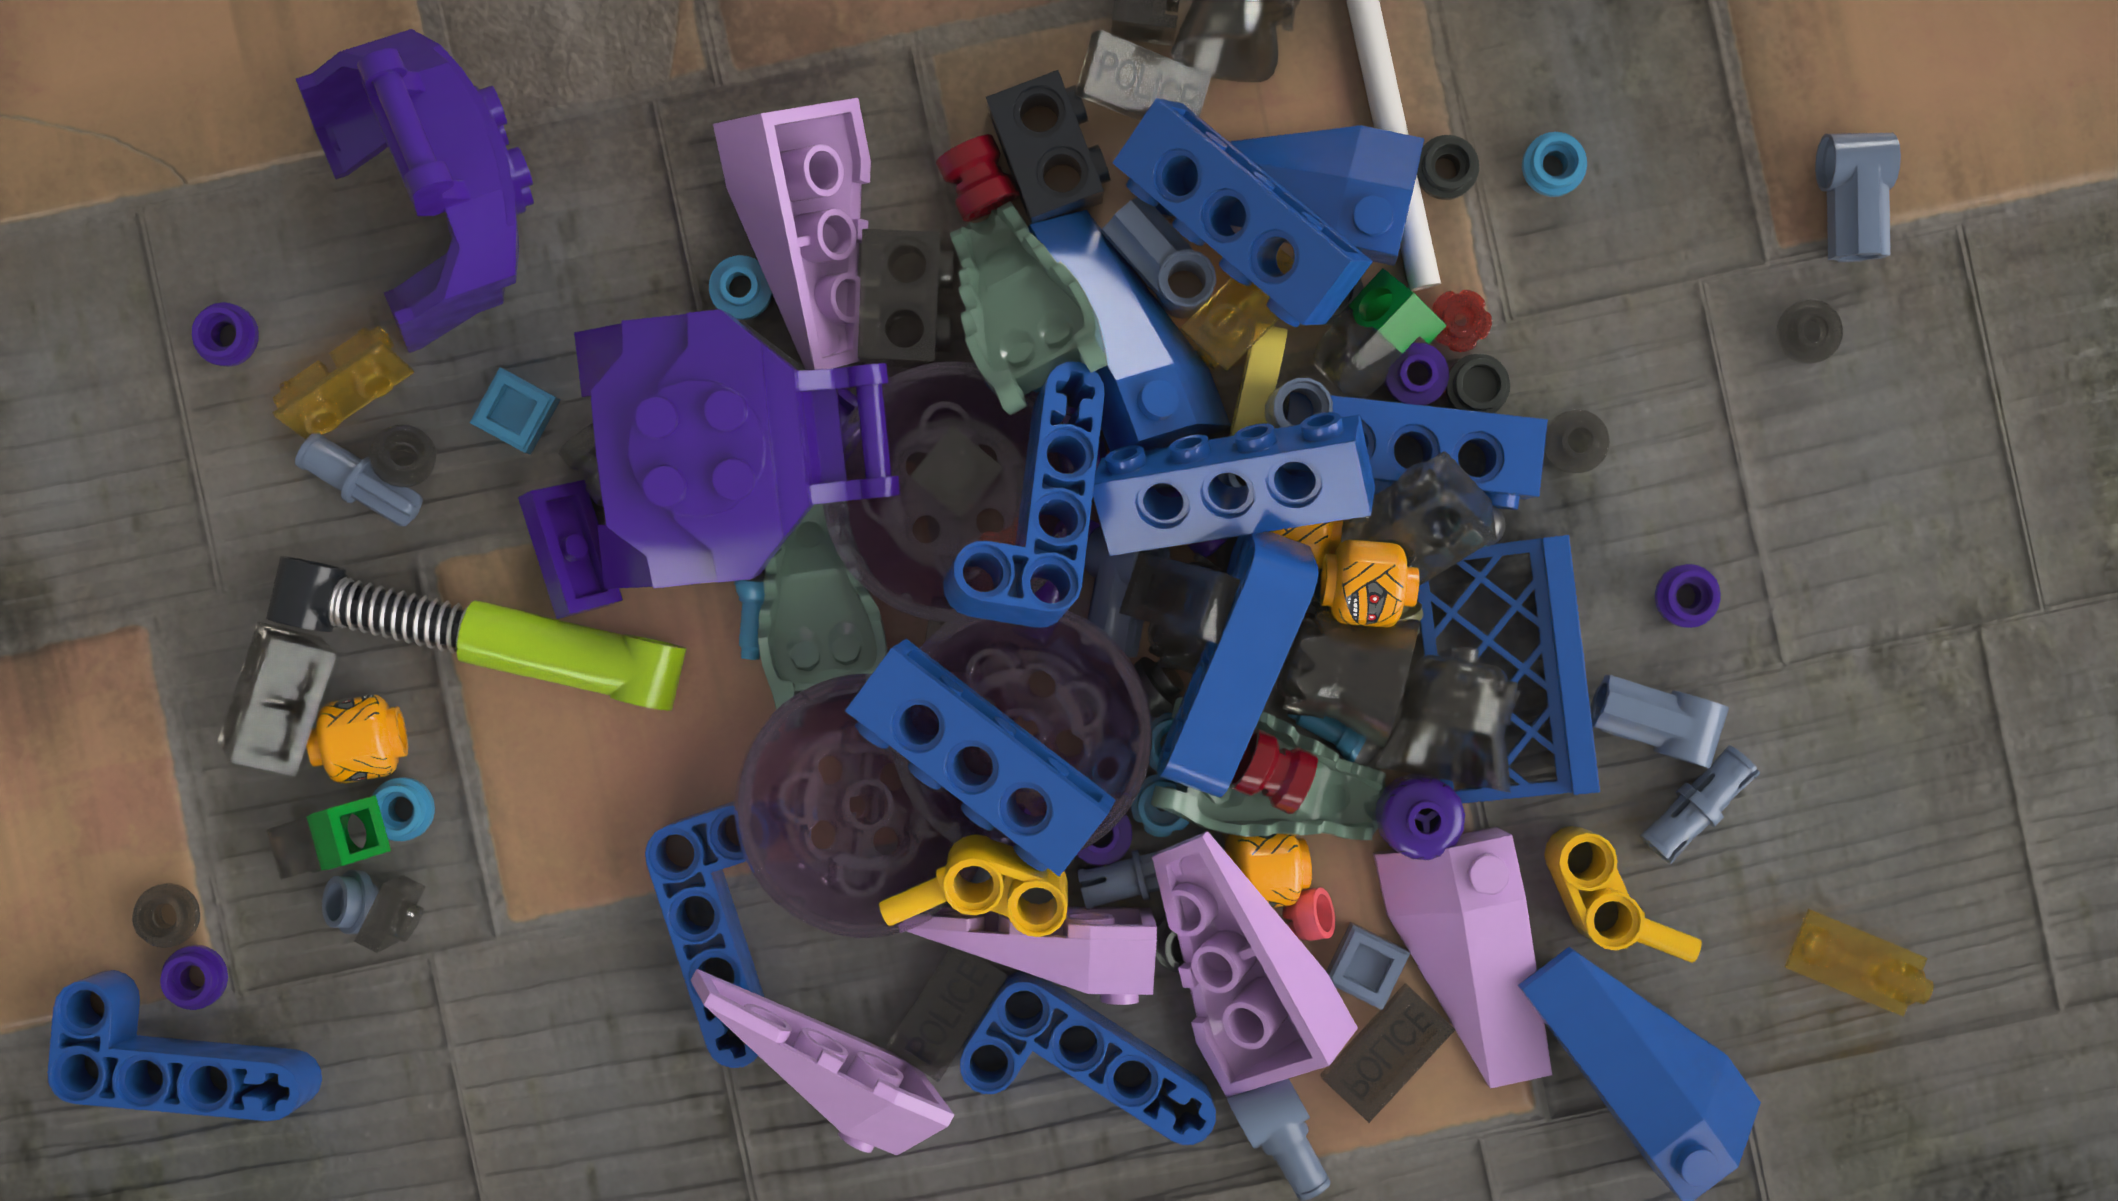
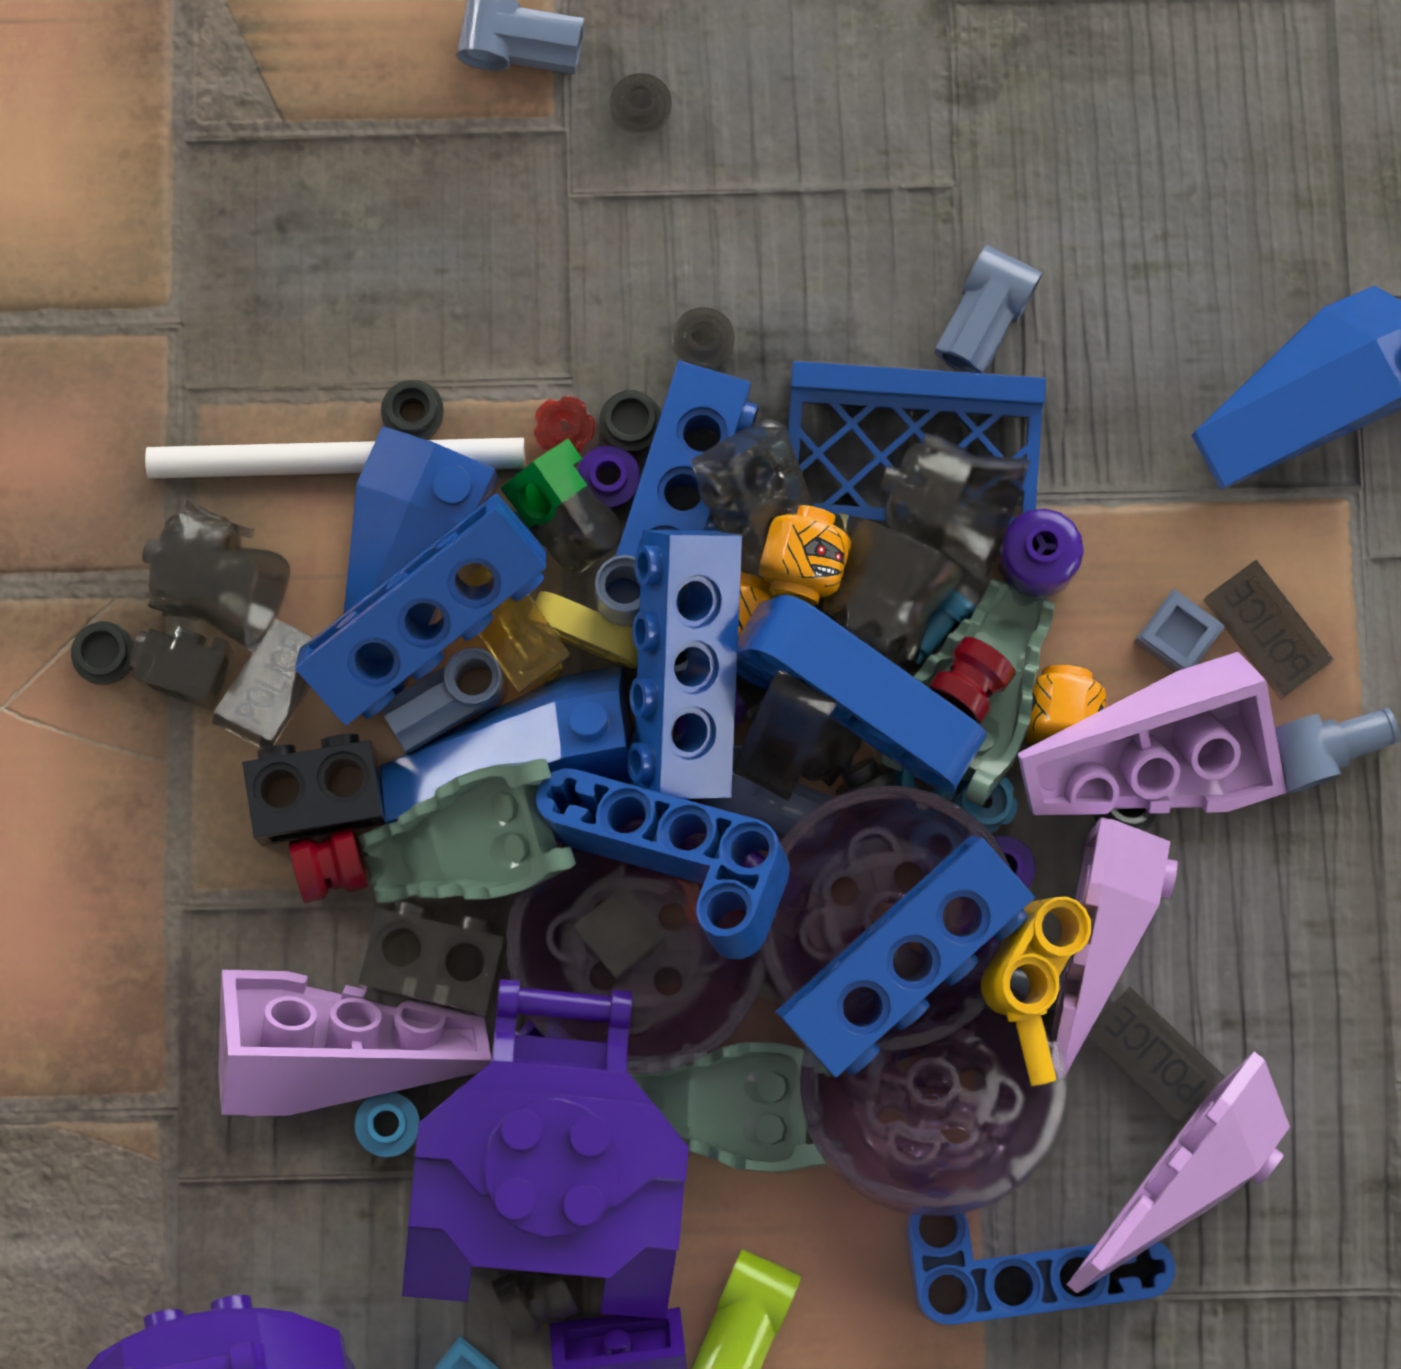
camera: 80 degrees left, 10 degrees down
dark azure piece [734,567,766,660] -> none
blue beam [960,971,1216,1145] -> none
sand blue axle [1077,850,1160,910] -> none
coral hinge [1282,887,1335,941] -> none
lavender wedge [1373,827,1552,1089] -> none
dark azure plate [1522,132,1587,197] -> none
yellow beam [1544,826,1702,963] -> none
sand blue pin [1640,745,1760,865] -> none
dark purple plate [1655,564,1721,628] -> none
clear yellow hinge [1784,909,1934,1017] -> none

